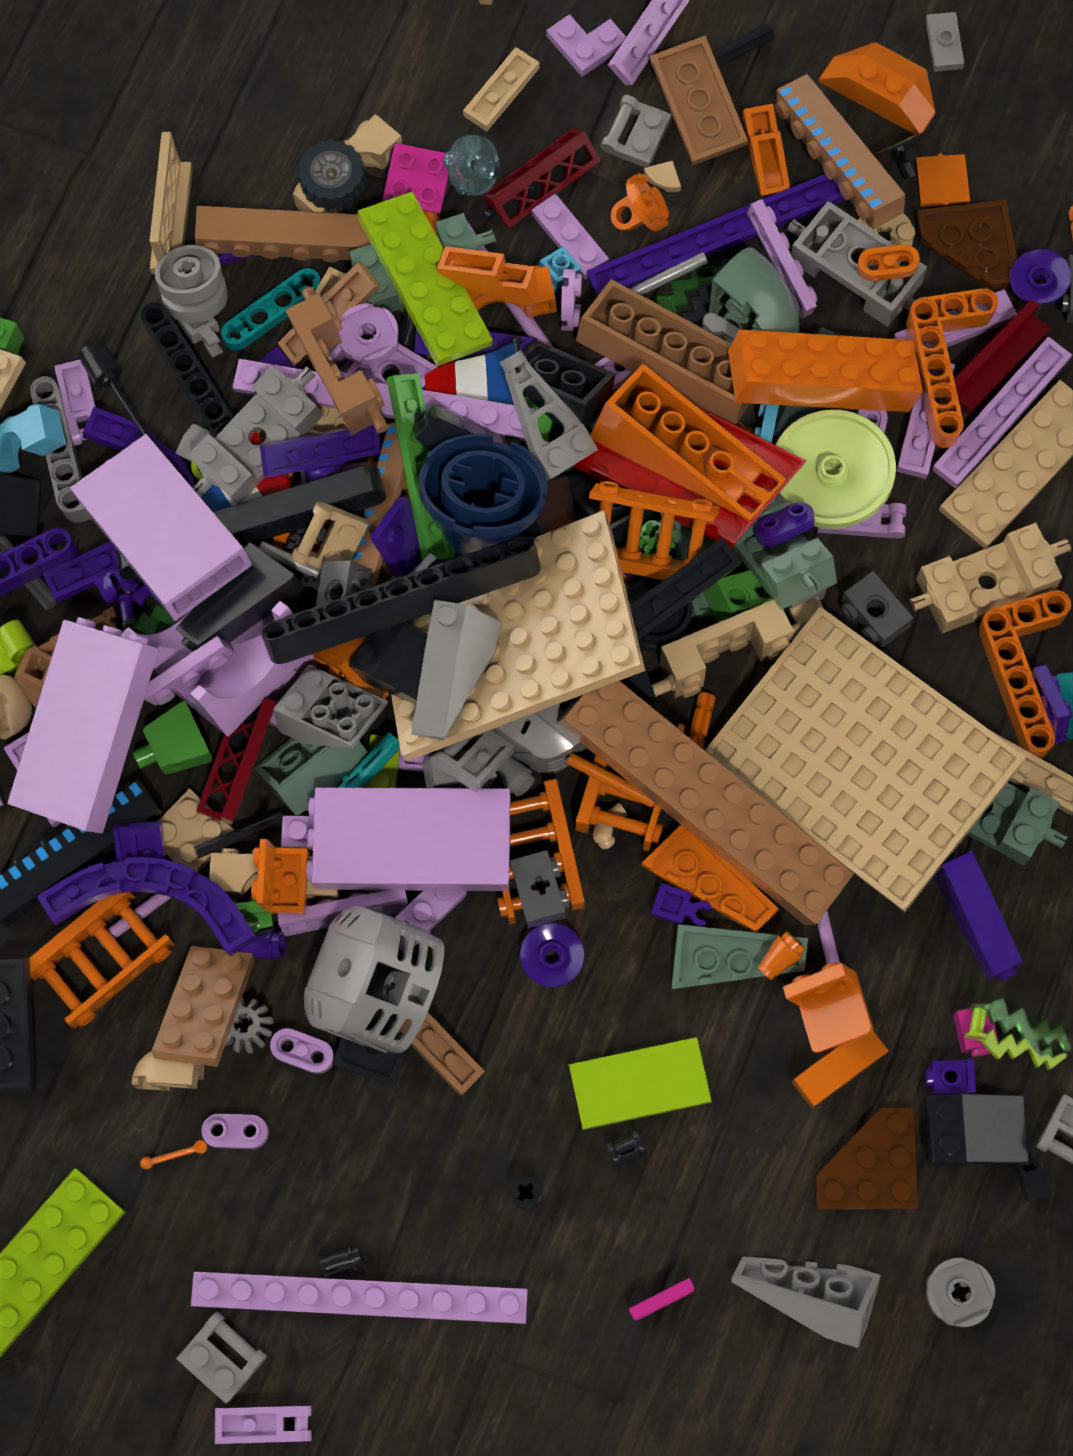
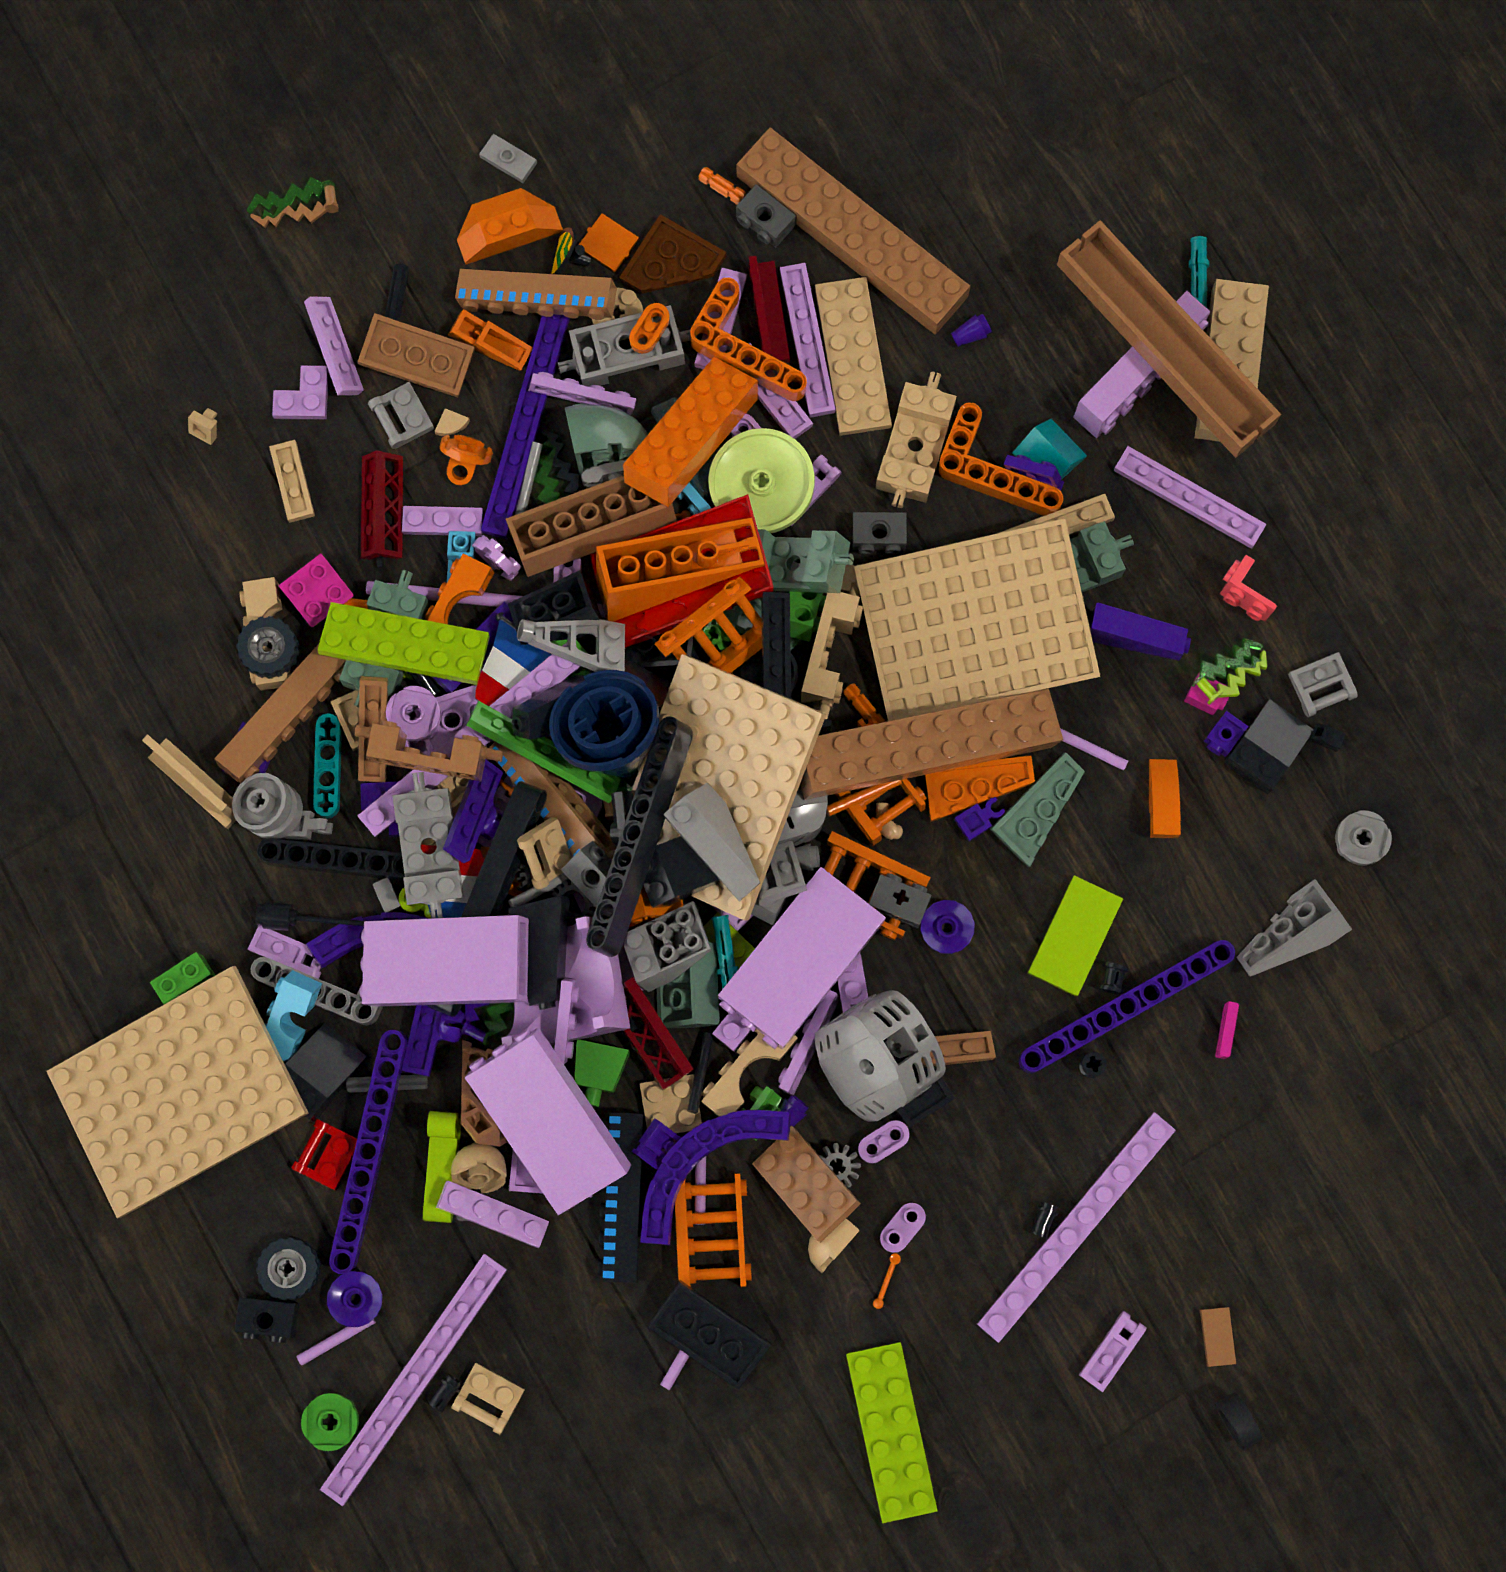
camera: 55 degrees left, 5 degrees up
light grey plate [176,1311,267,1404] -> none
orange bracket [251,839,309,915] -> none
dark purple wing [370,497,422,577] -> none
orange slope [437,246,537,306] -> none
clear light blue plate [444,135,499,195] -> none
dark purple plate [754,503,815,547] -> none
orange cone [758,931,806,980] -> none
orange bracket [783,963,873,1054] -> none
reddish brown plate [815,1108,918,1210] -> none
dark purple dish [1010,249,1071,305] -> none
none -> dark purple beam [1018,940,1235,1074]

